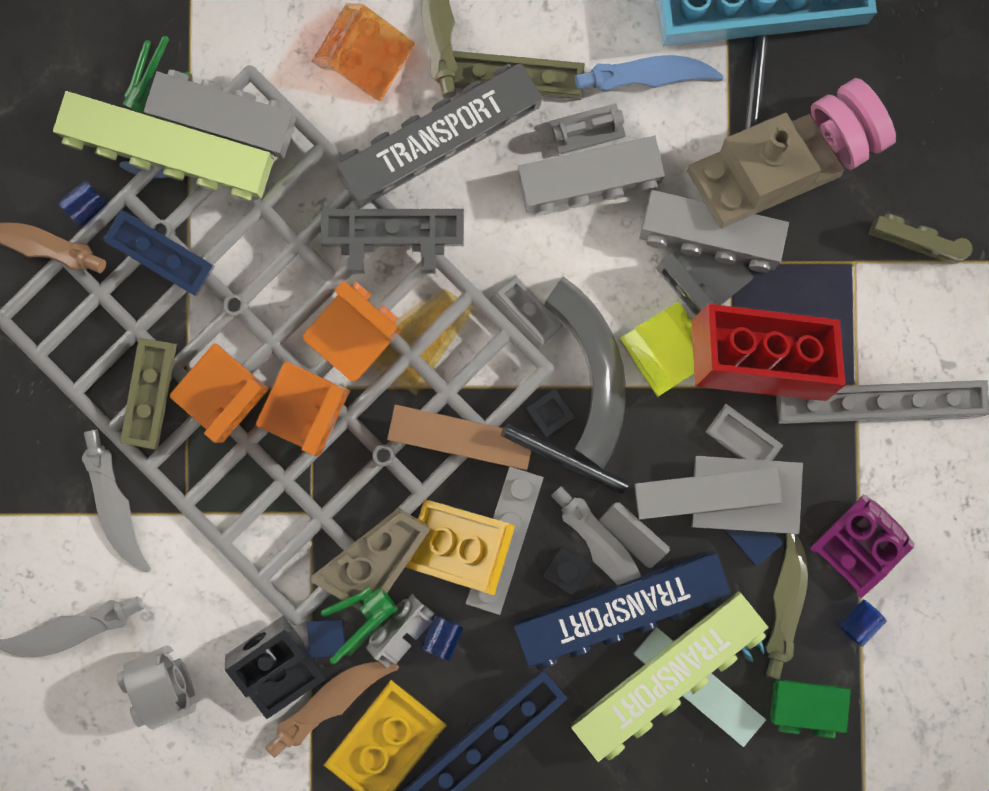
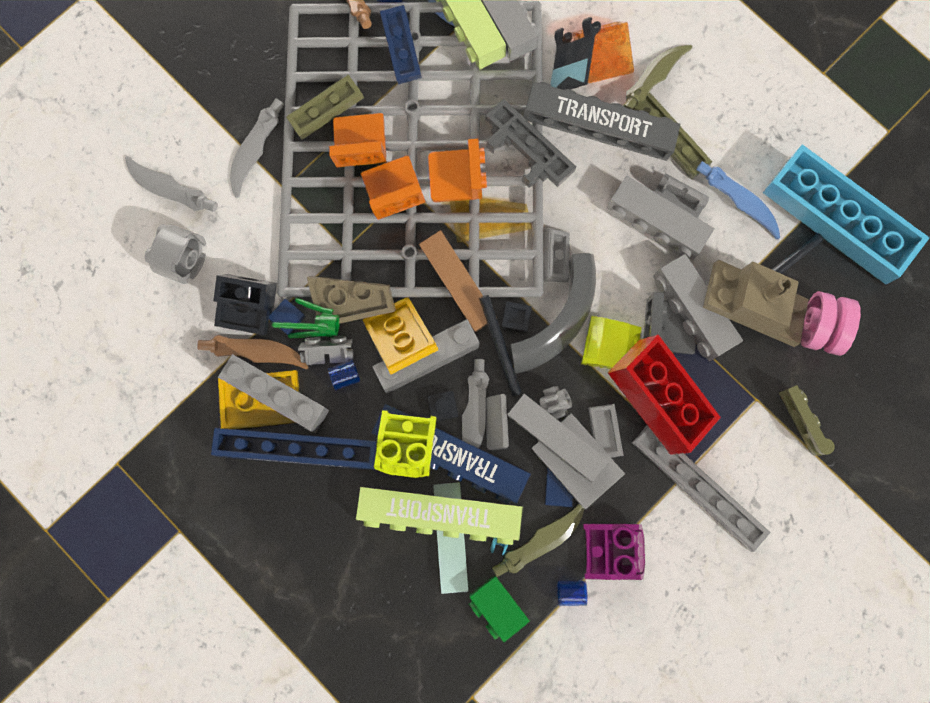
camera: 50 degrees right, 5 degrees down
none -> light grey brick [218,354,329,433]
none -> neon yellow slope [374,411,436,478]
none -> light grey gear [540,386,572,419]
none -> black flag [551,17,601,90]

